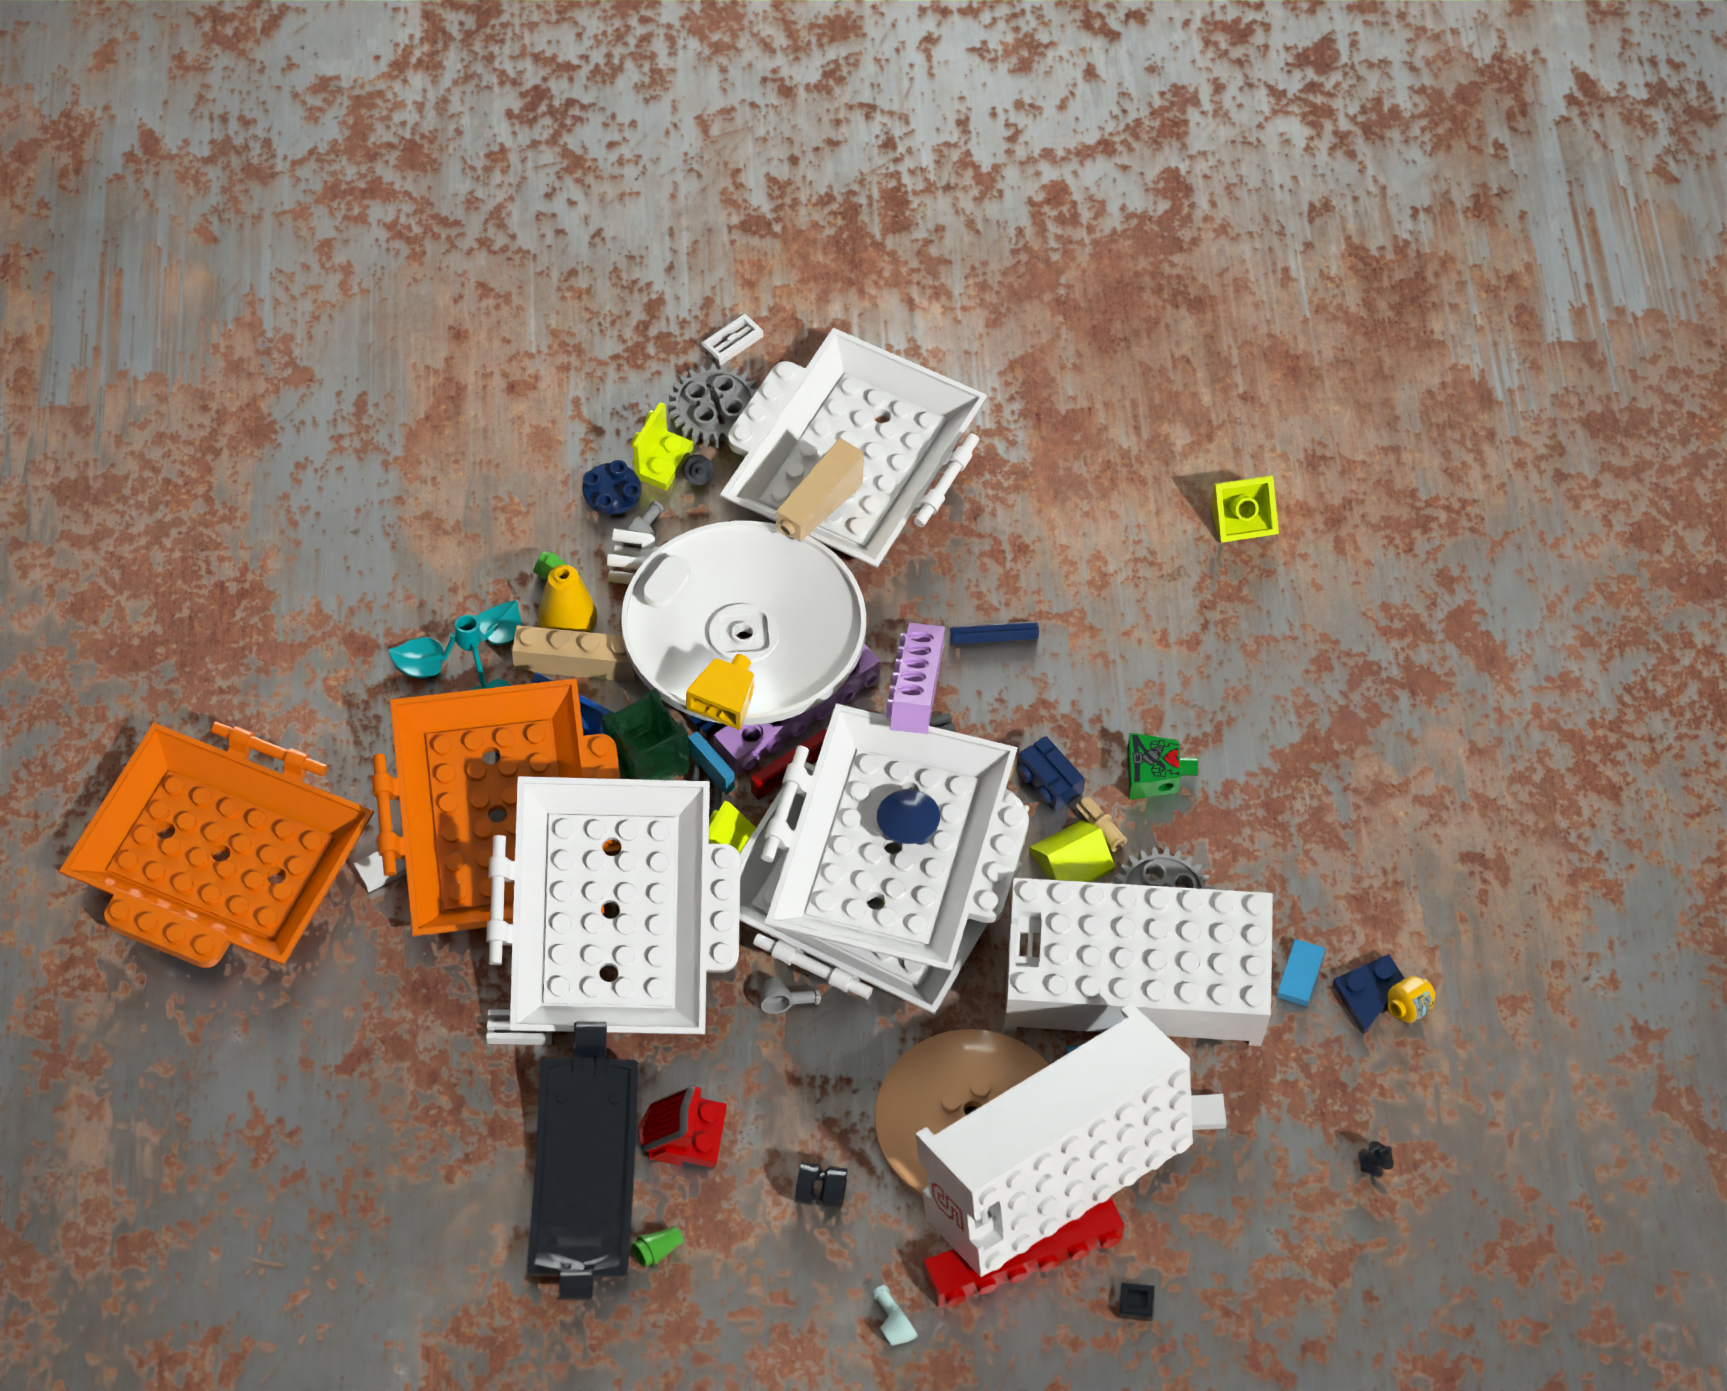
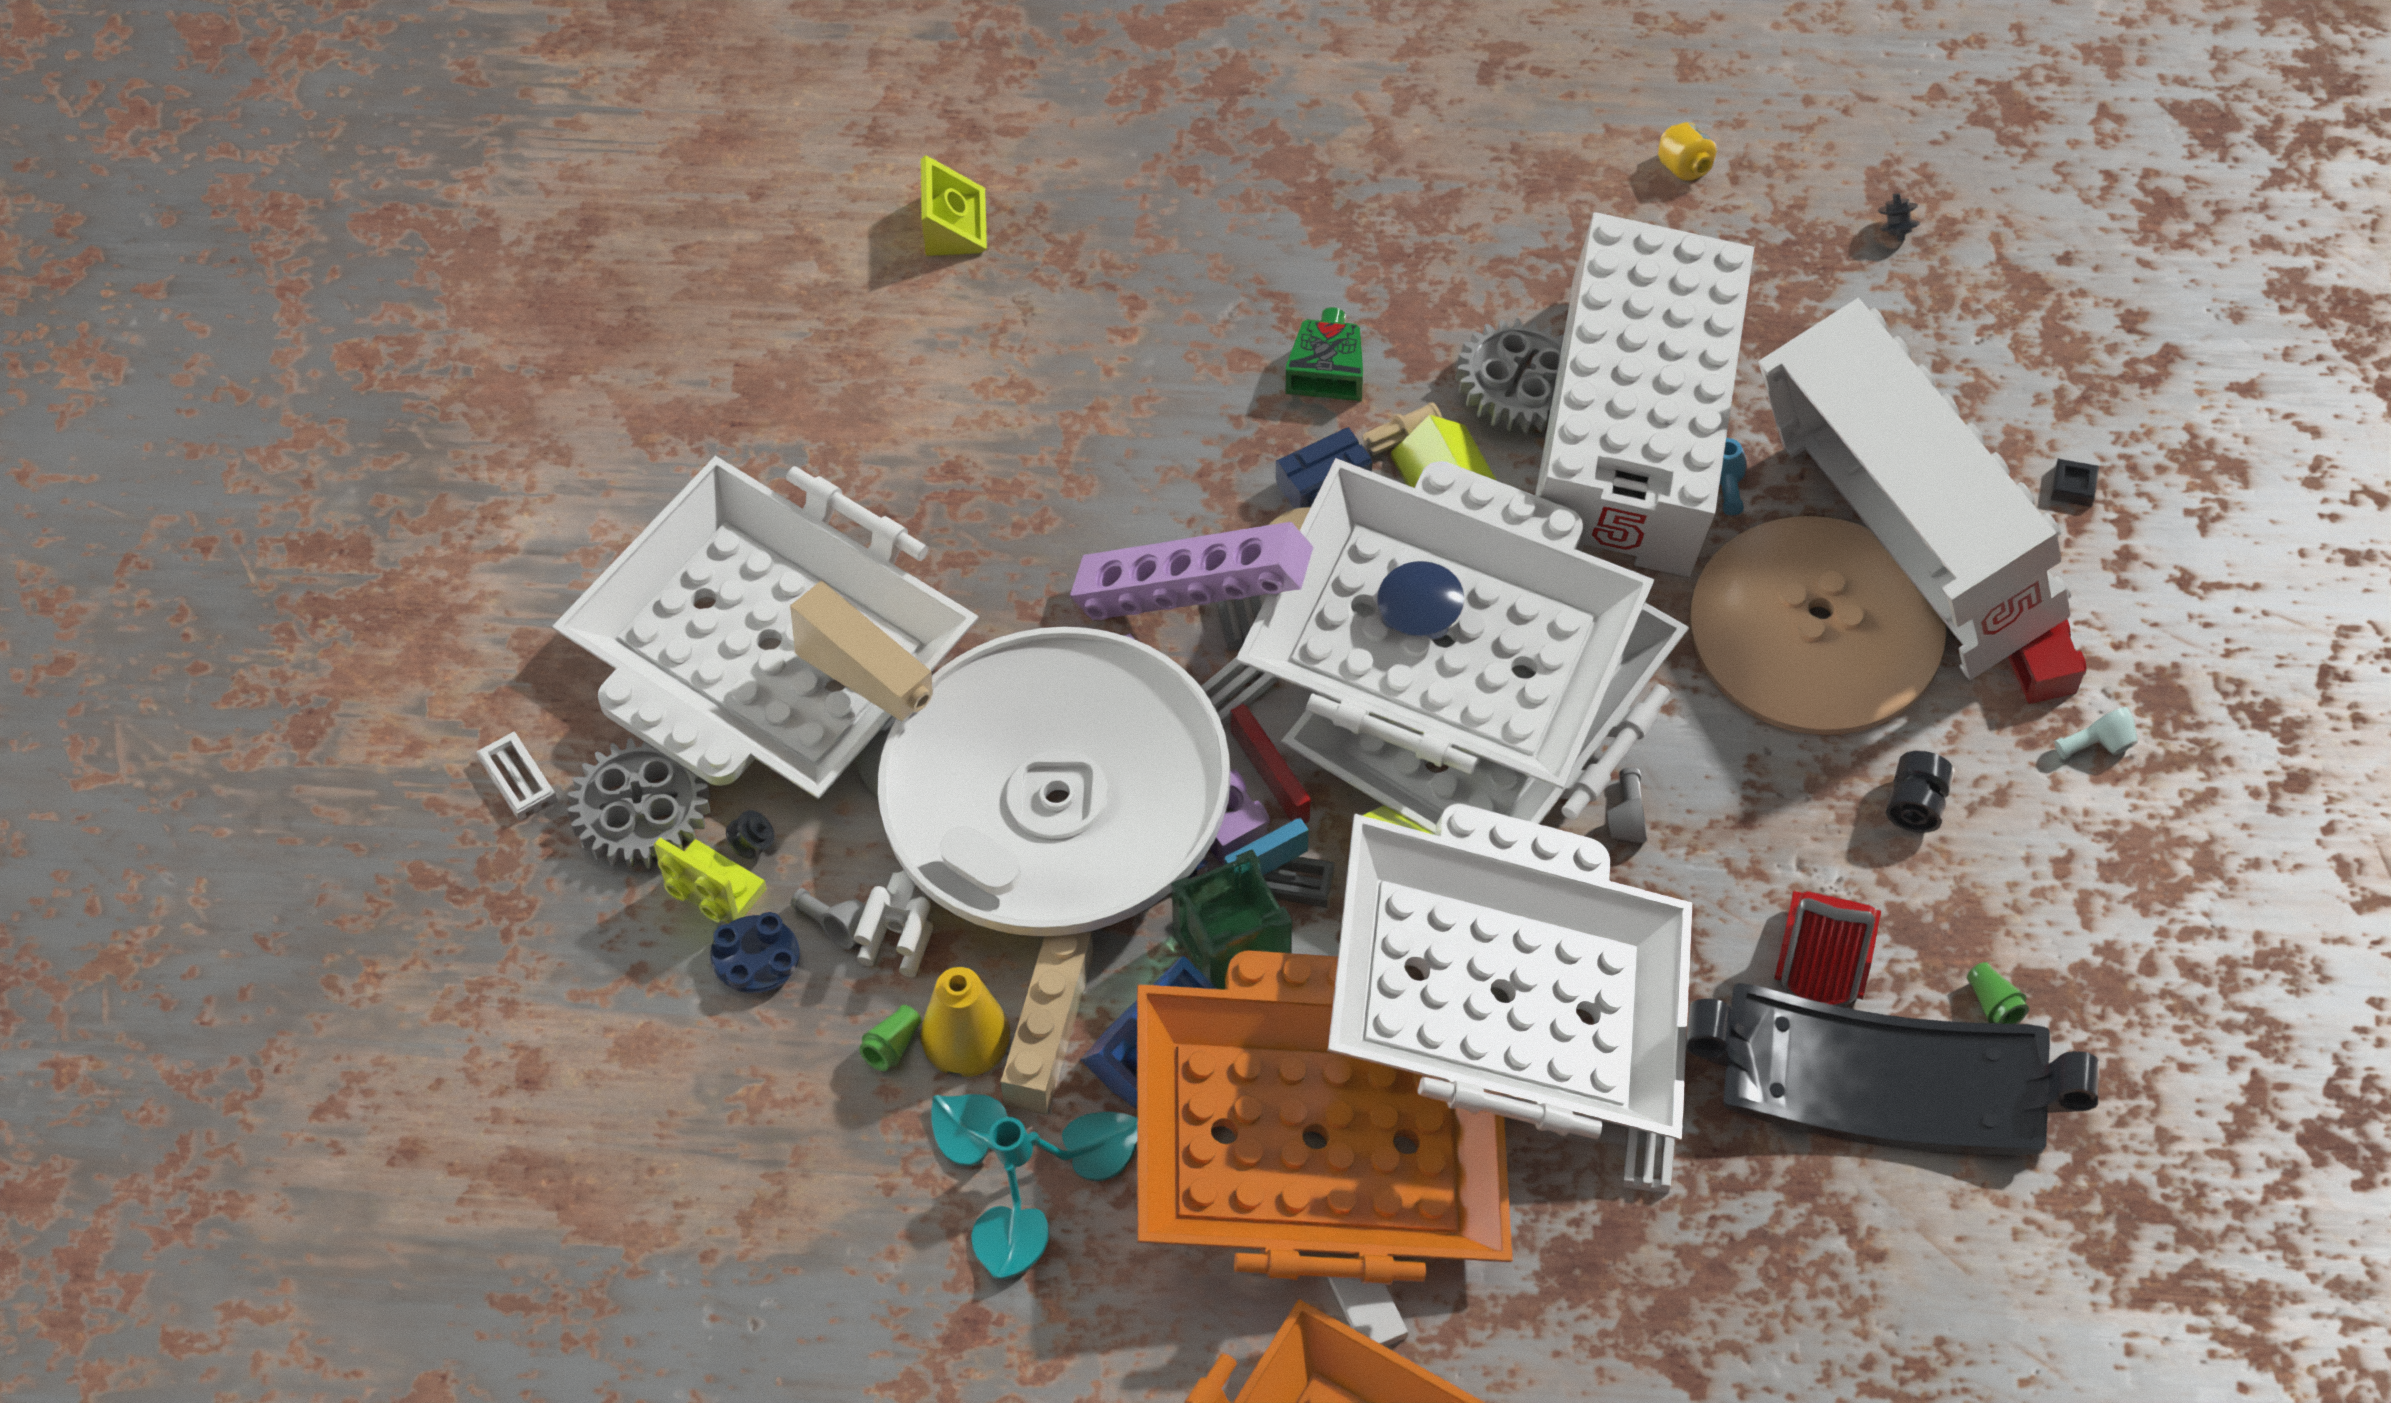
camera: 80 degrees left, 0 degrees up
yellow torso [686,654,755,730] -> none
dark blue axle [950,621,1039,644] -> none
dark blue wing [1332,954,1405,1034] -> none

